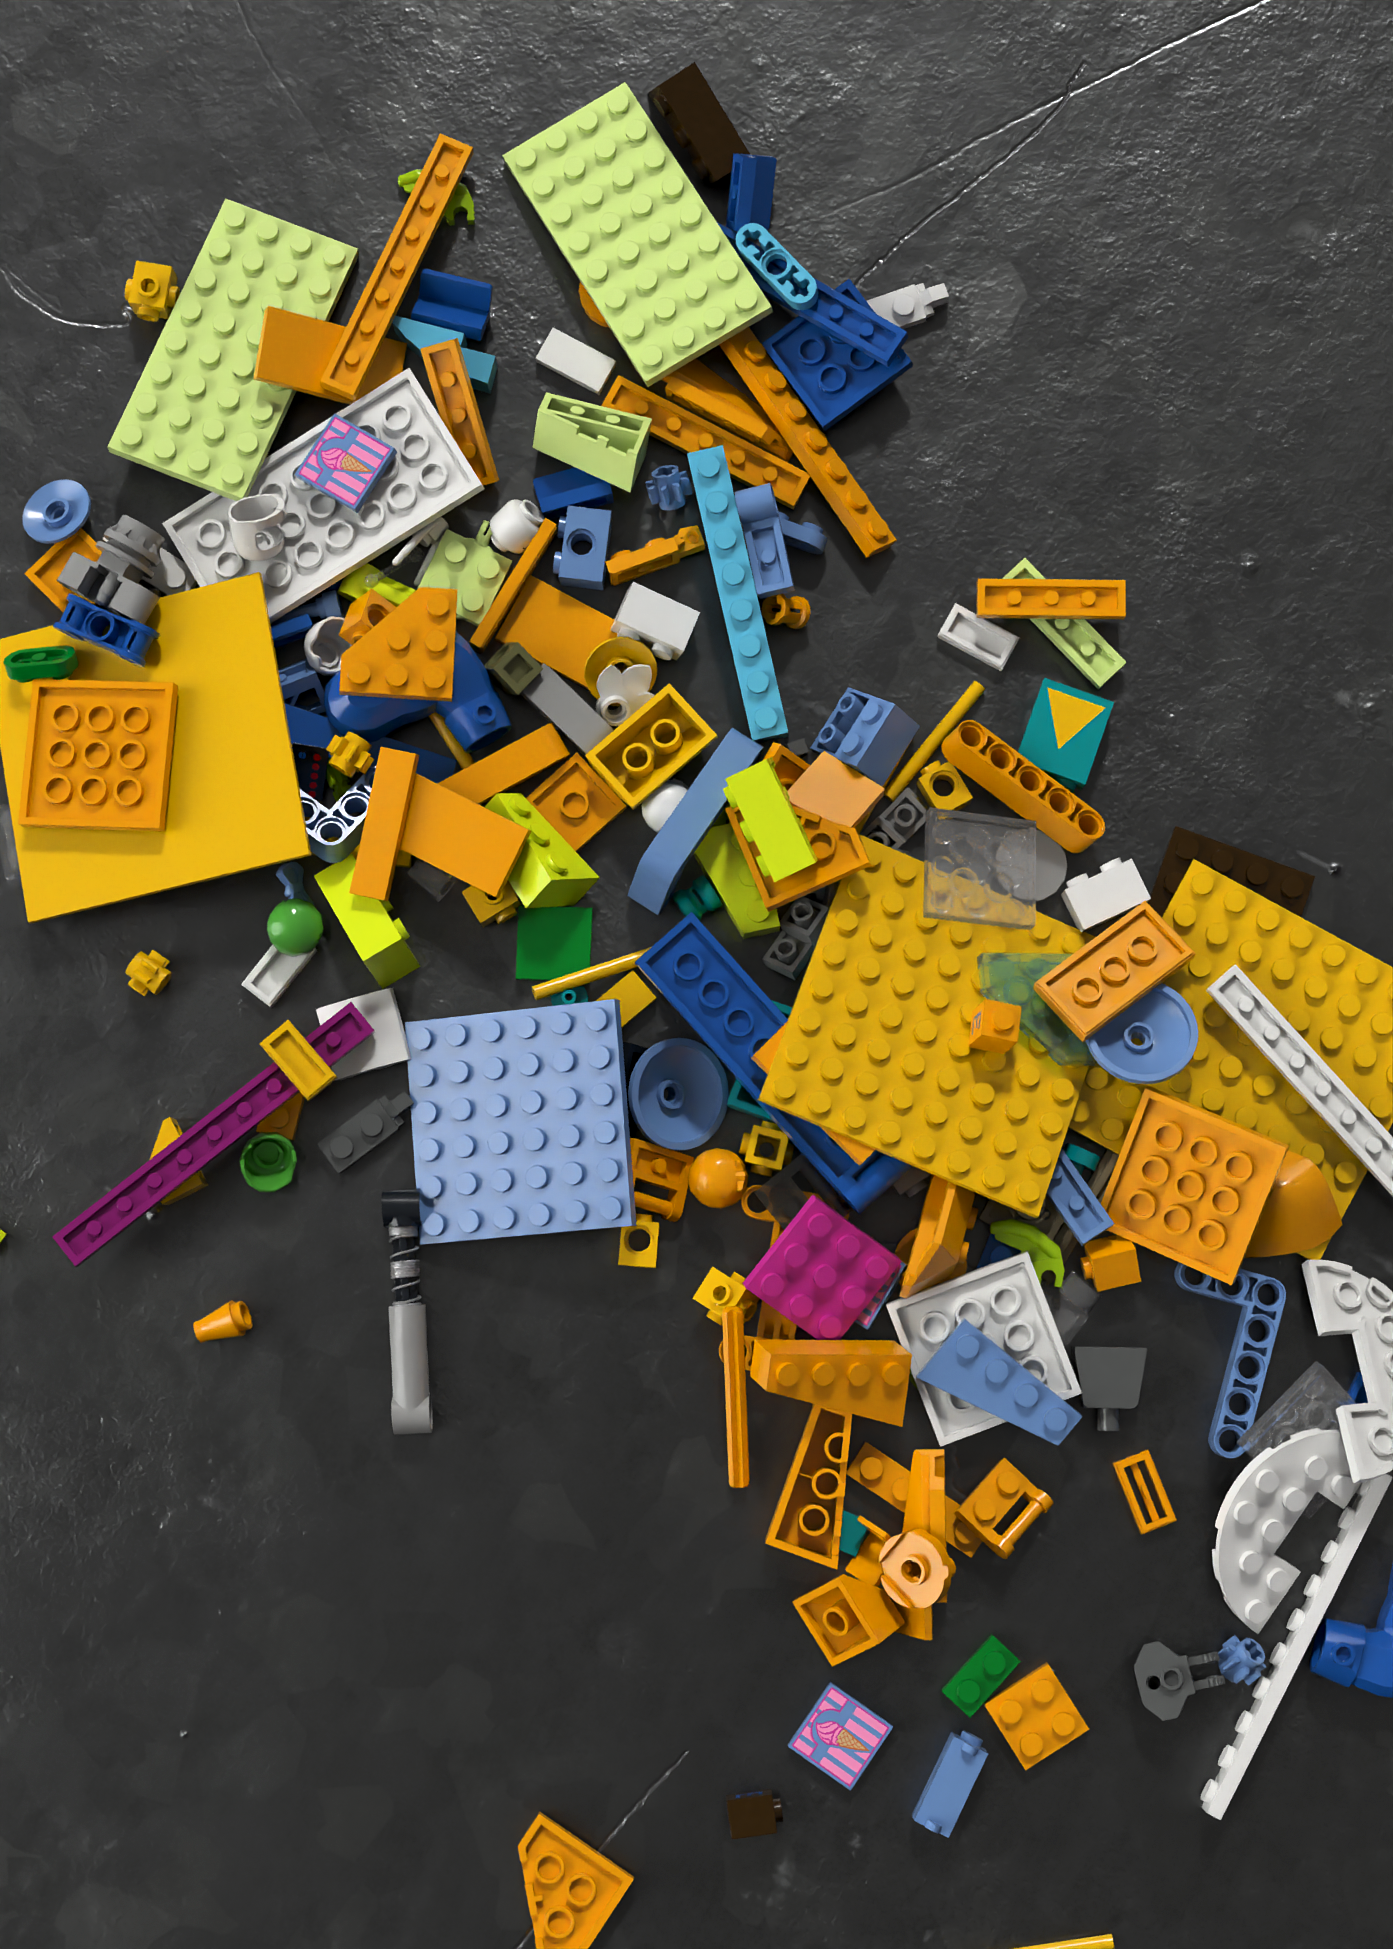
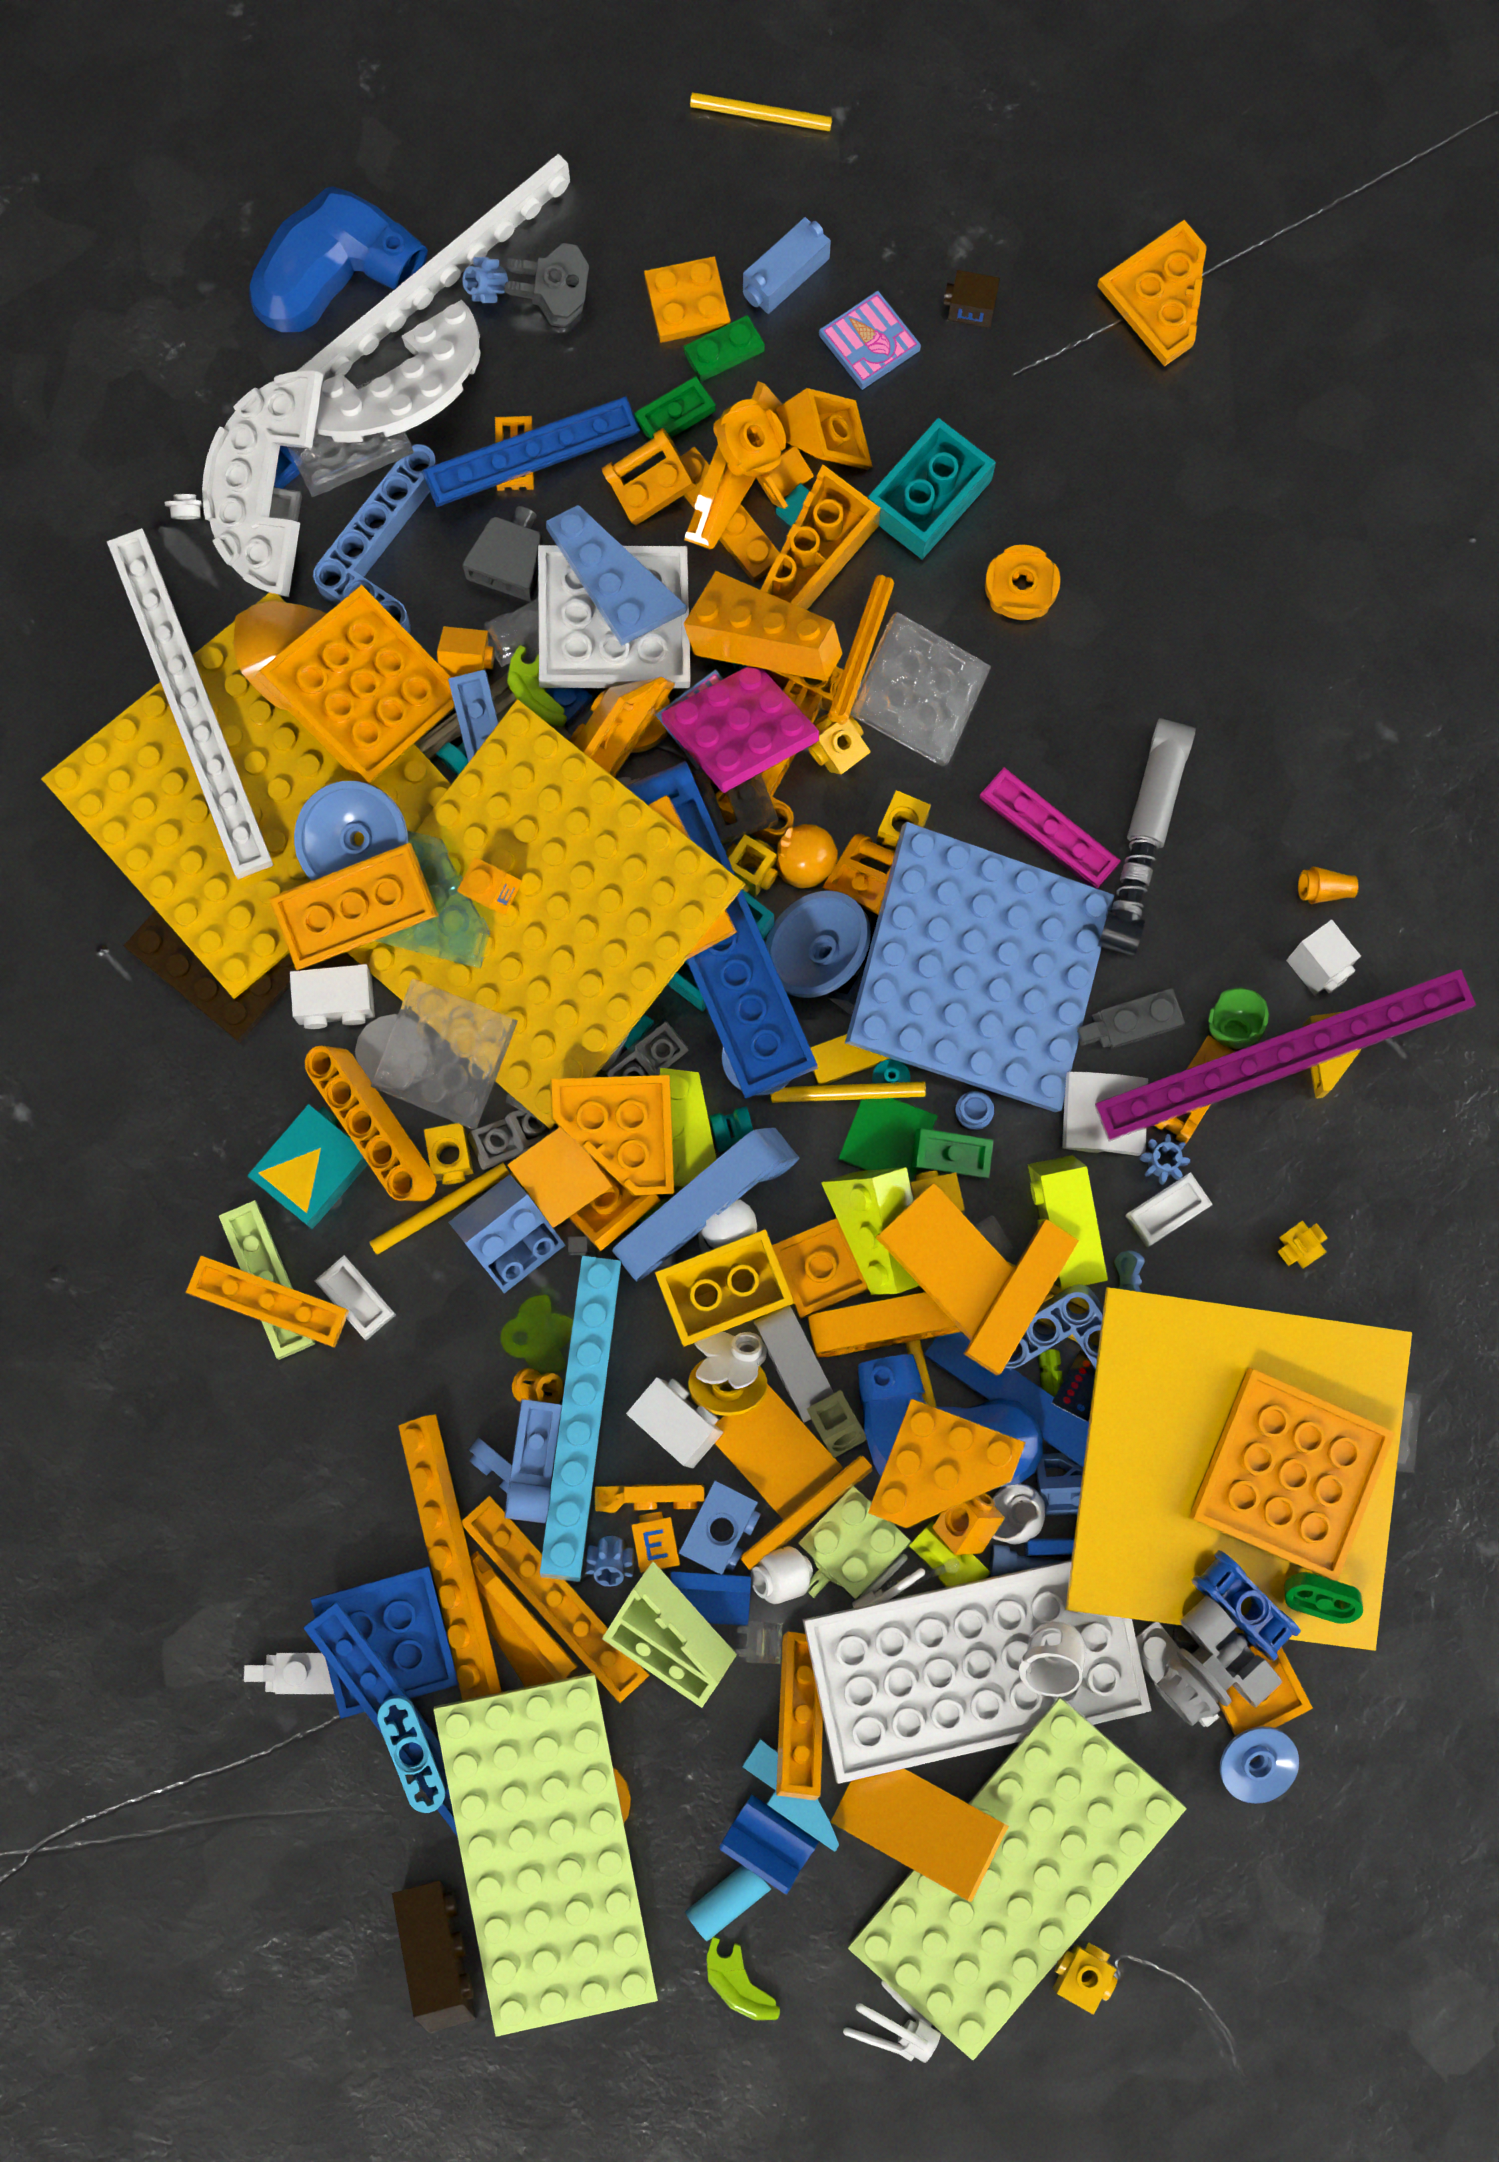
camera: 165 degrees left, 5 degrees down
yellow tile [259,1020,338,1102] -> none
bright green hair [267,898,323,957] -> none
tile [295,413,397,513] -> none
light orange plate [320,133,473,401] -> none
yellow gear [326,731,374,778] -> none
white tile [535,328,617,395] -> none
neon yellow wedge [723,757,818,882] -> none
blue panel [726,153,777,232] -> none
none -> light grey tile [269,488,302,522]
none -> blue tile [422,396,640,507]
none -> clear neon green plate [501,1295,573,1372]
none -> light orange brick [631,1511,681,1573]
none -> green plate [634,377,716,441]
none -> medium azure piece [685,1865,771,1941]
none -> clear tile [736,1621,783,1664]
none -> white plant [843,1980,941,2063]
none -> clear plate [850,612,991,766]
none -> teal brick [867,418,996,560]
none -> green plate [911,1128,993,1179]
none -> medium blue plate [955,1091,994,1130]
none -> dark pink tile [979,767,1121,889]
none -> light orange plate [985,545,1060,620]
none -> medium blue gear [1139,1134,1190,1185]
none -> white brick [1286,920,1361,996]

